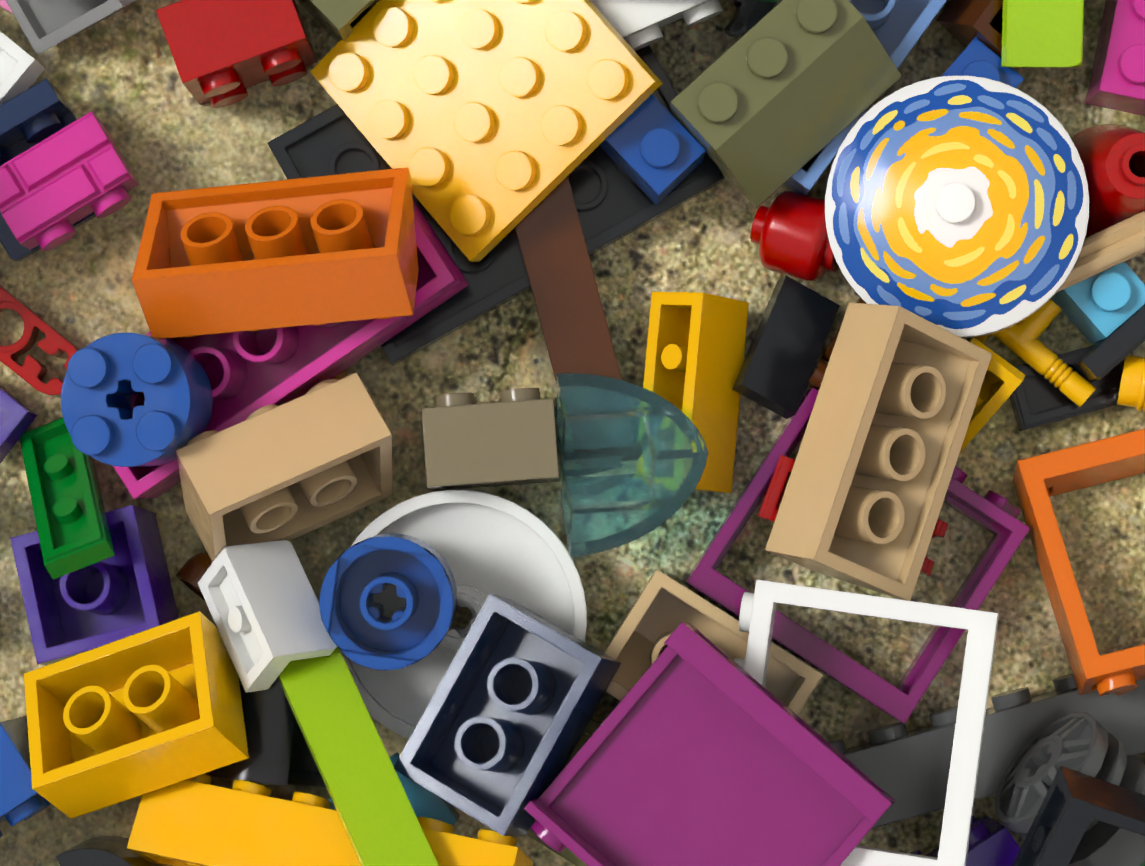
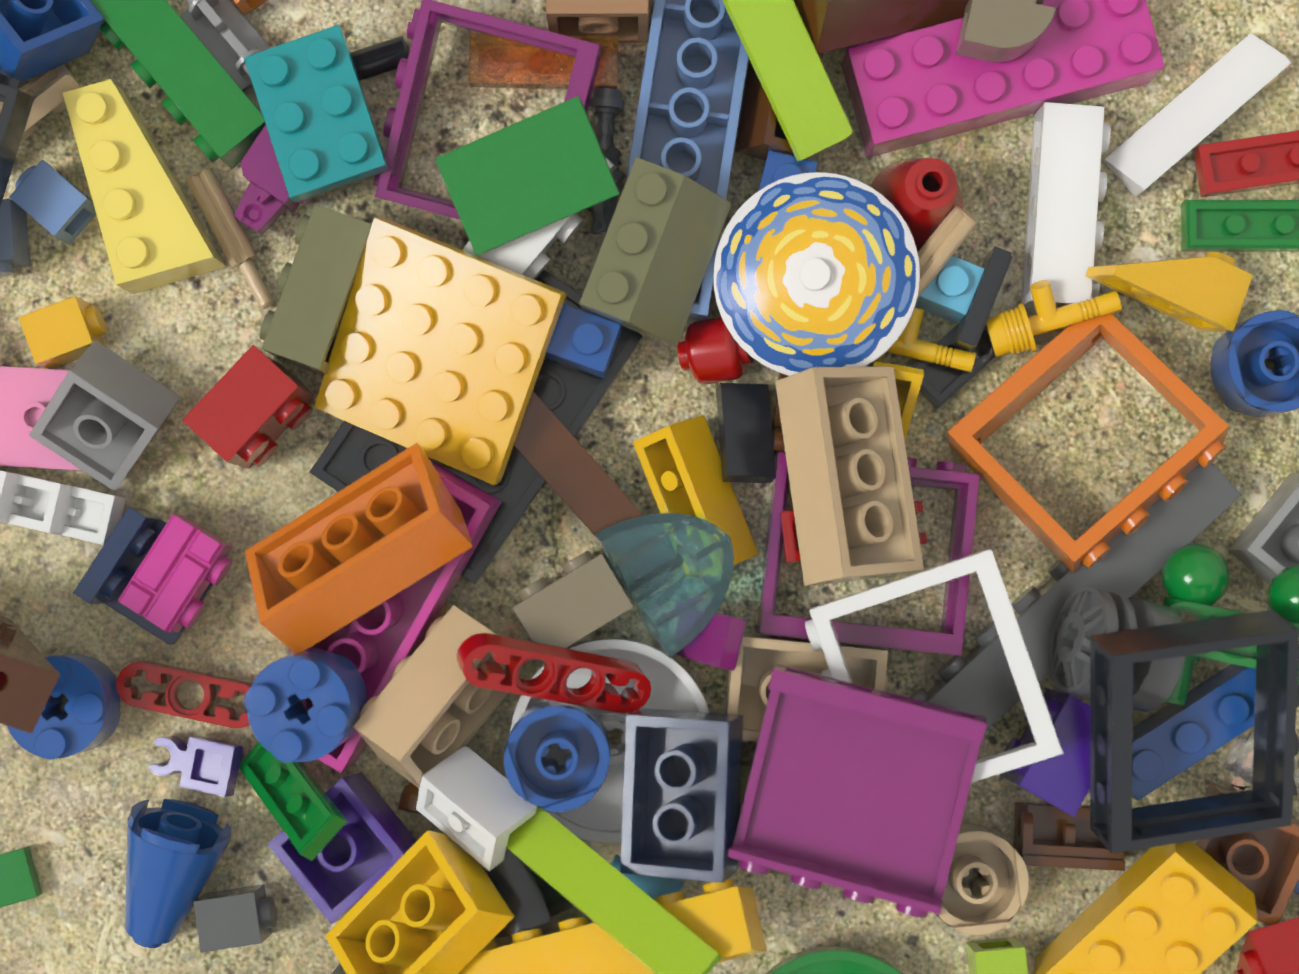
camera: 30 degrees left, 0 degrees up
none -> red beam [457,633,652,713]
none -> magenta tile [669,605,746,671]

